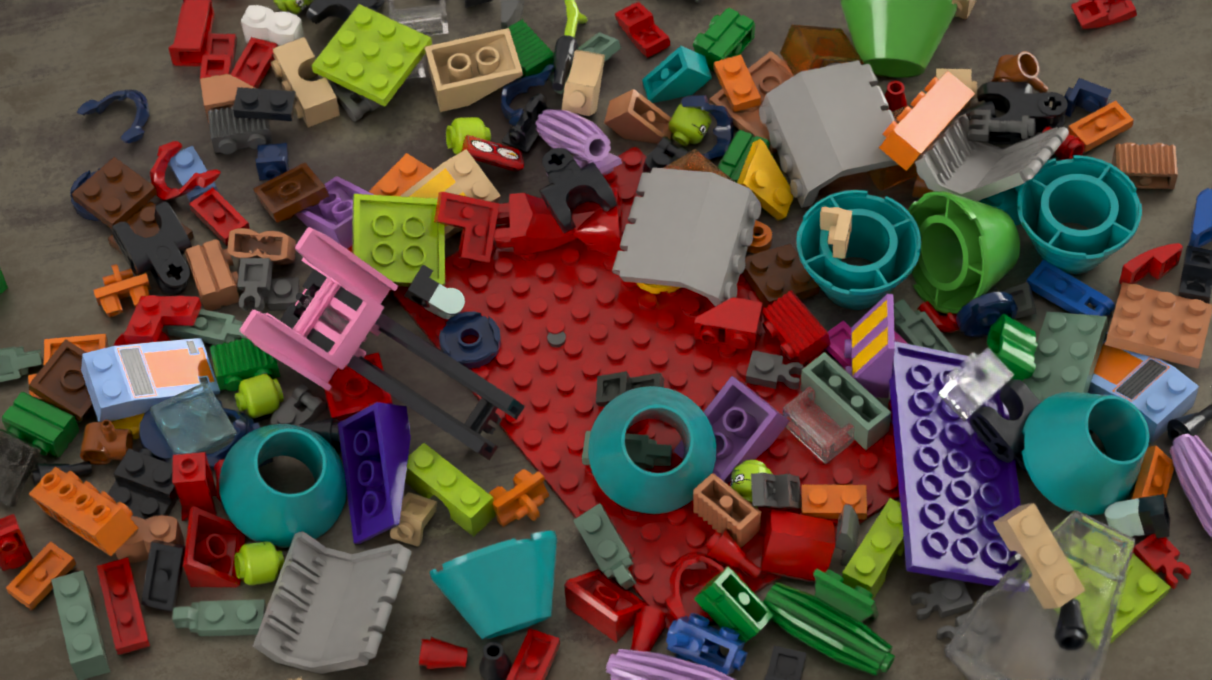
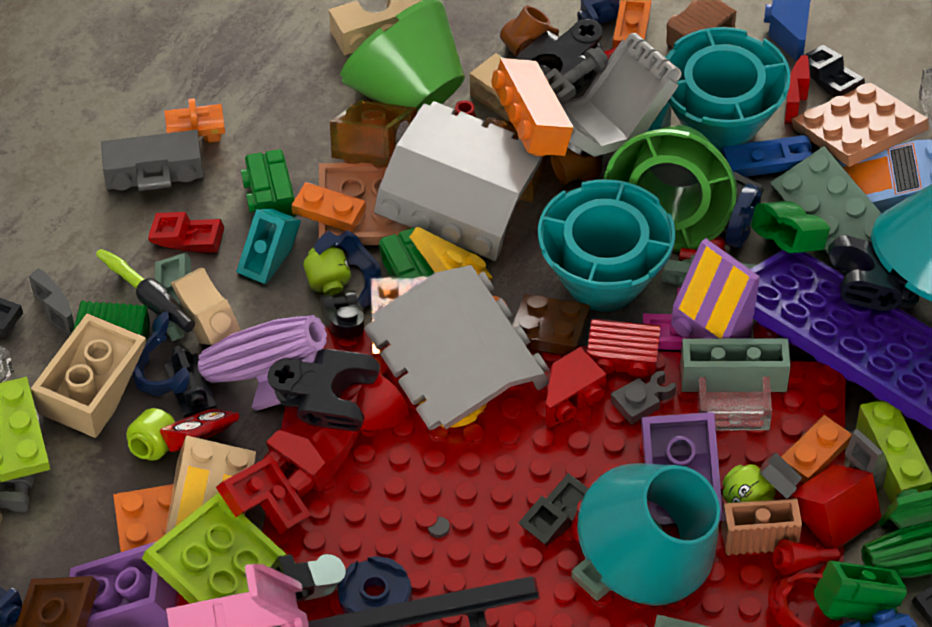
camera: 50 degrees left, 5 degrees down
nougat slope [604,89,672,144] -> none
tan bracket [820,207,852,259] -> none
clear brick [938,348,1014,421] -> none

